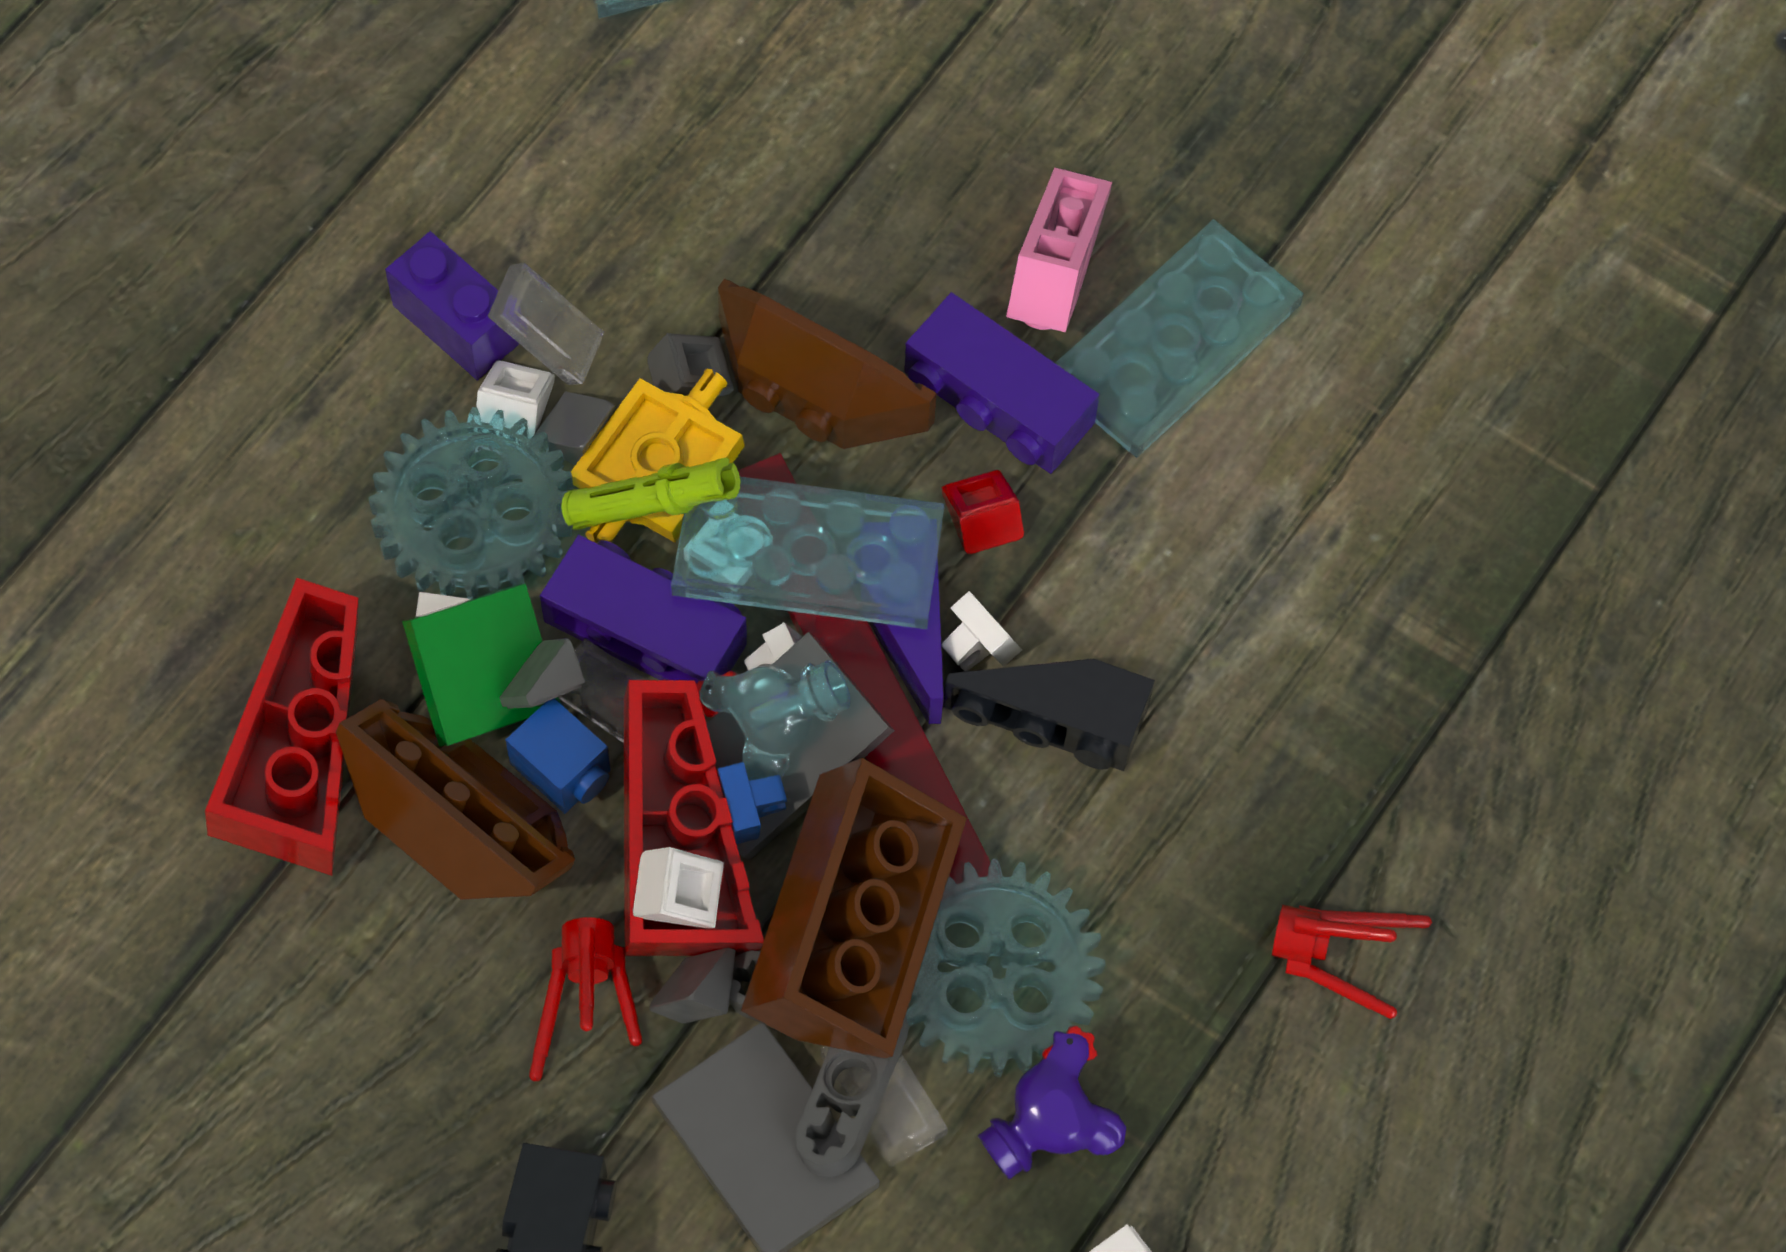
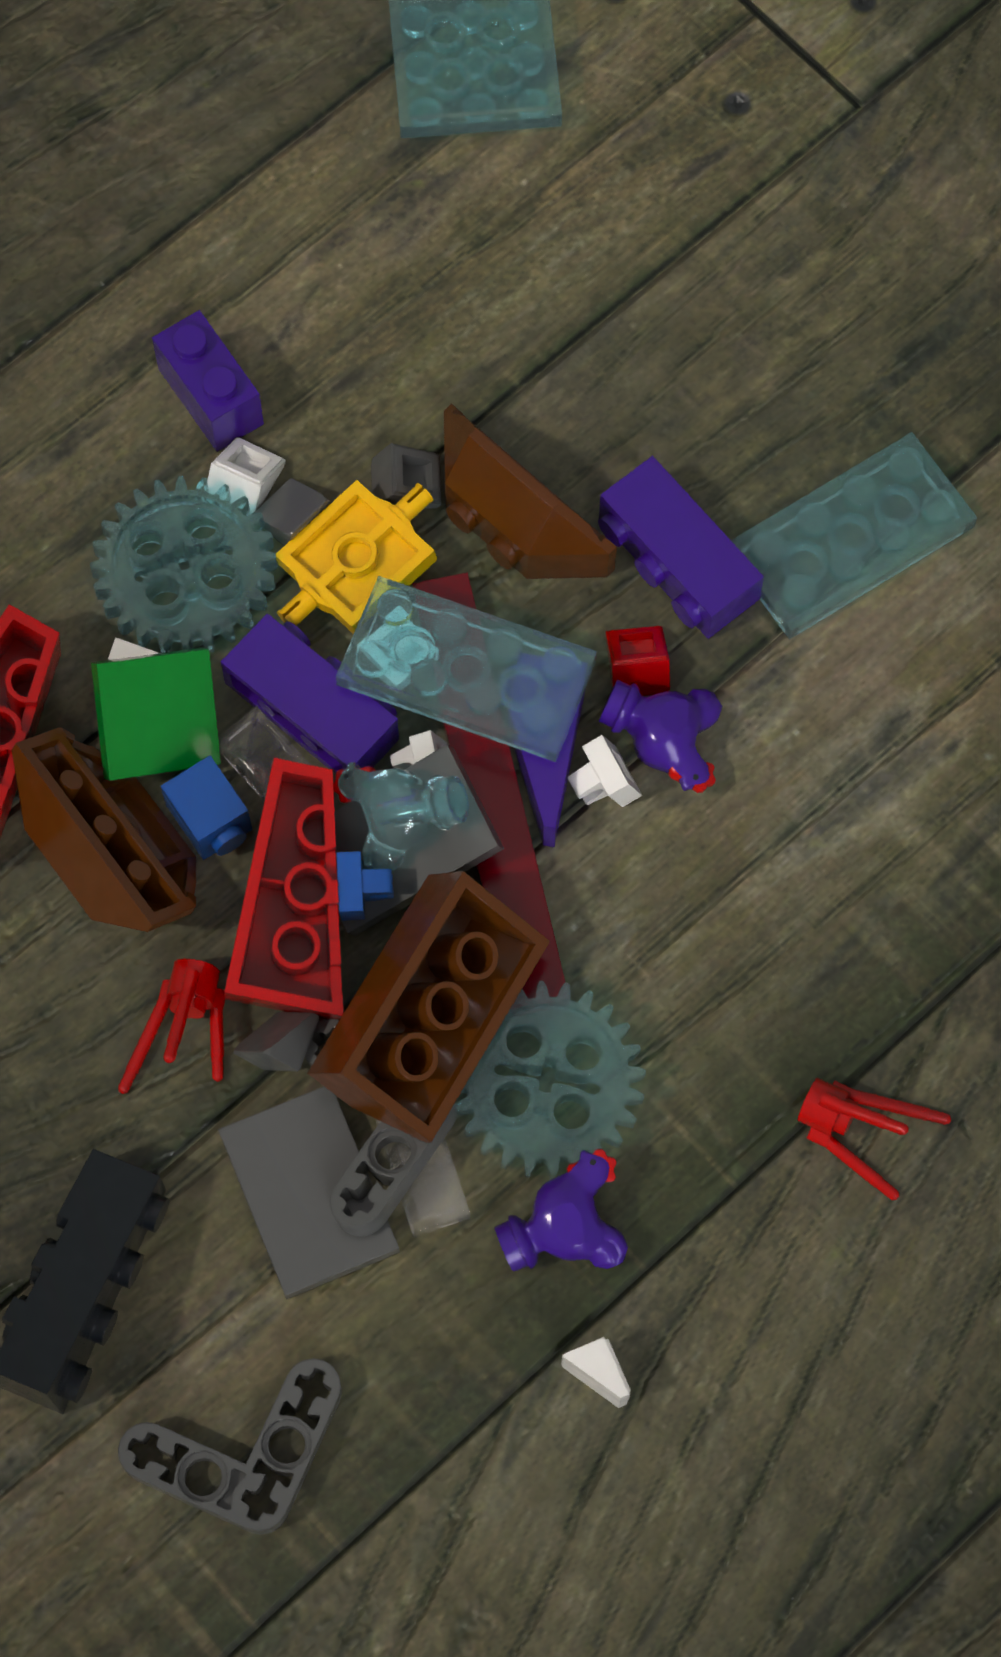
camera: 15 degrees right, 5 degrees up
clear tile [488,263,605,385] -> none
dark grey slope [499,638,585,709] -> none
lime pin [561,458,740,530] -> none
white slope [633,847,724,928] -> none
black slope [943,659,1155,771] -> none
bright pink slope [1006,168,1112,332] -> none
none -> dark purple animal [598,679,723,793]

